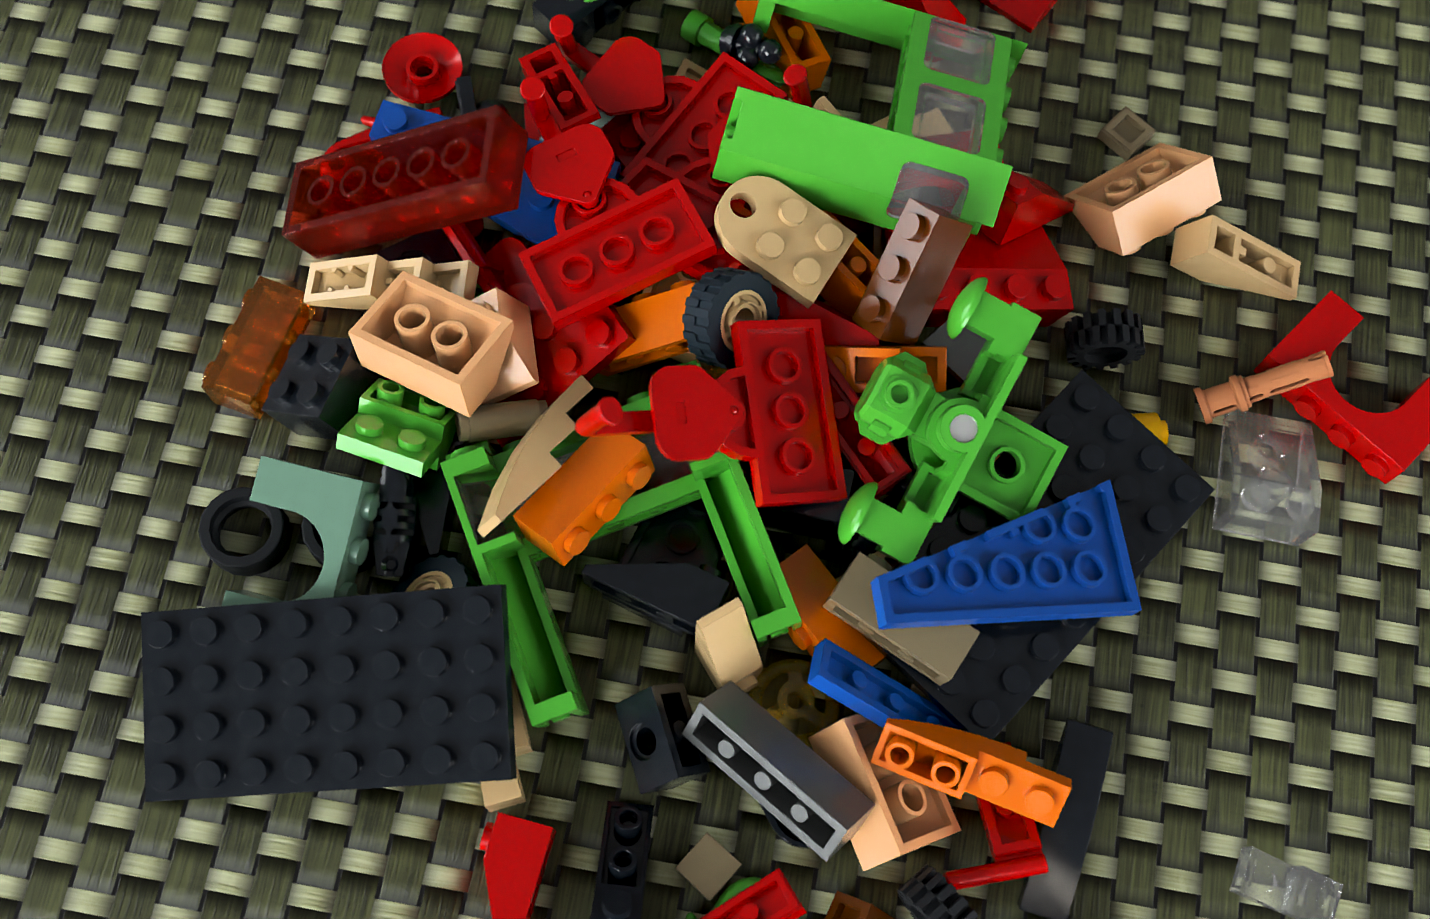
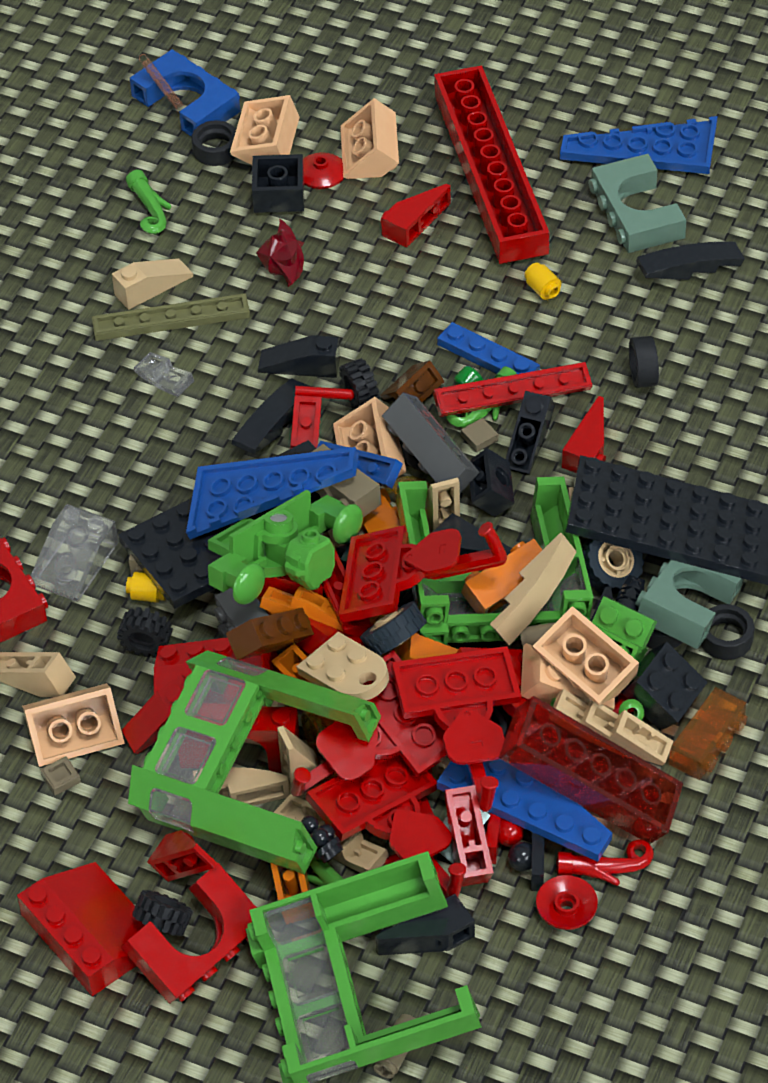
camera: 160 degrees left, 20 degrees down
orange slope [870,718,1072,828] -> none
nougat pin [1193,350,1334,425] -> none

